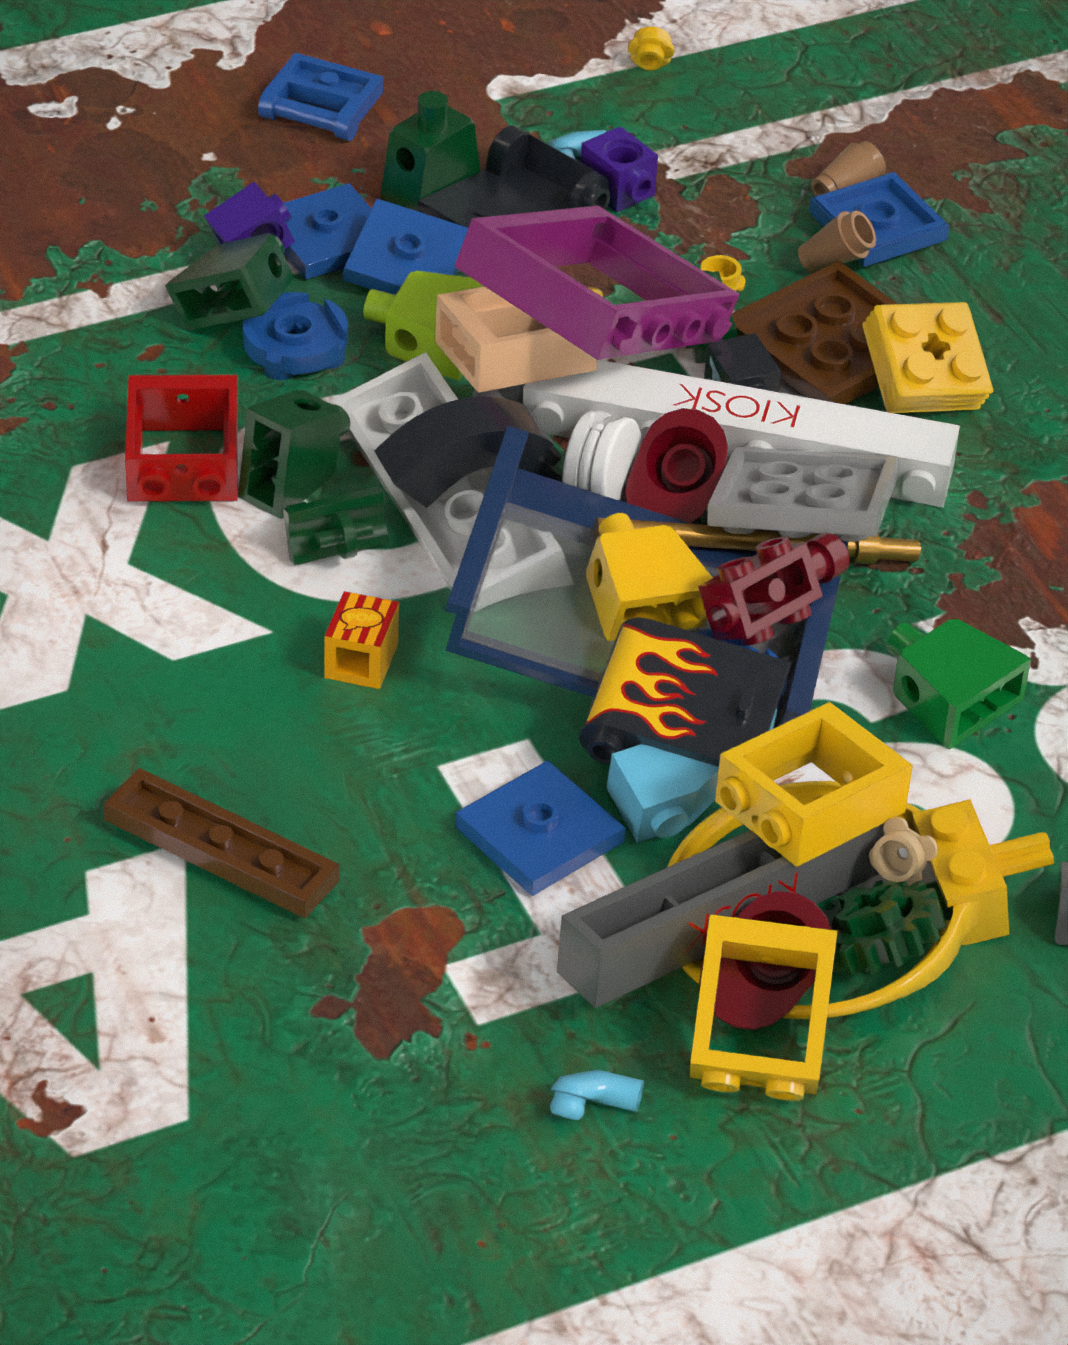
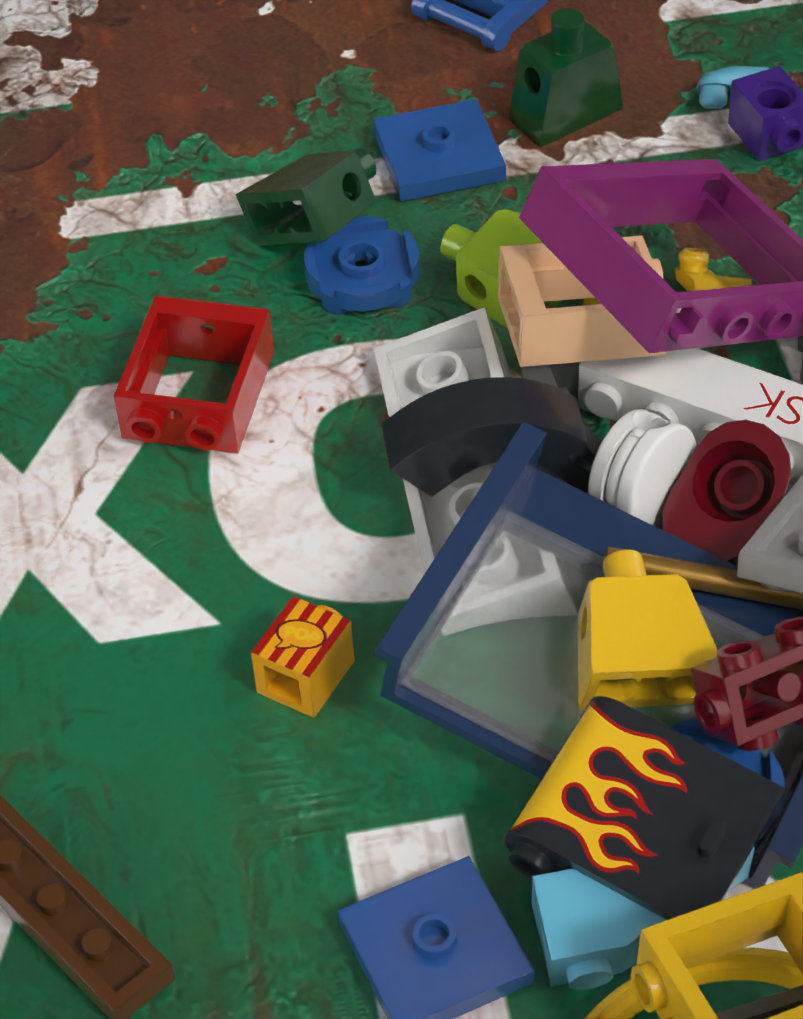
camera: 20 degrees right, 5 degrees up
dark purple brick [204,182,295,249] -> none
dark green torso [238,390,350,519] -> none
dark green hips [283,487,389,565] -> none
blue plate [342,198,468,295] -> none
black door [417,125,610,228] -> none

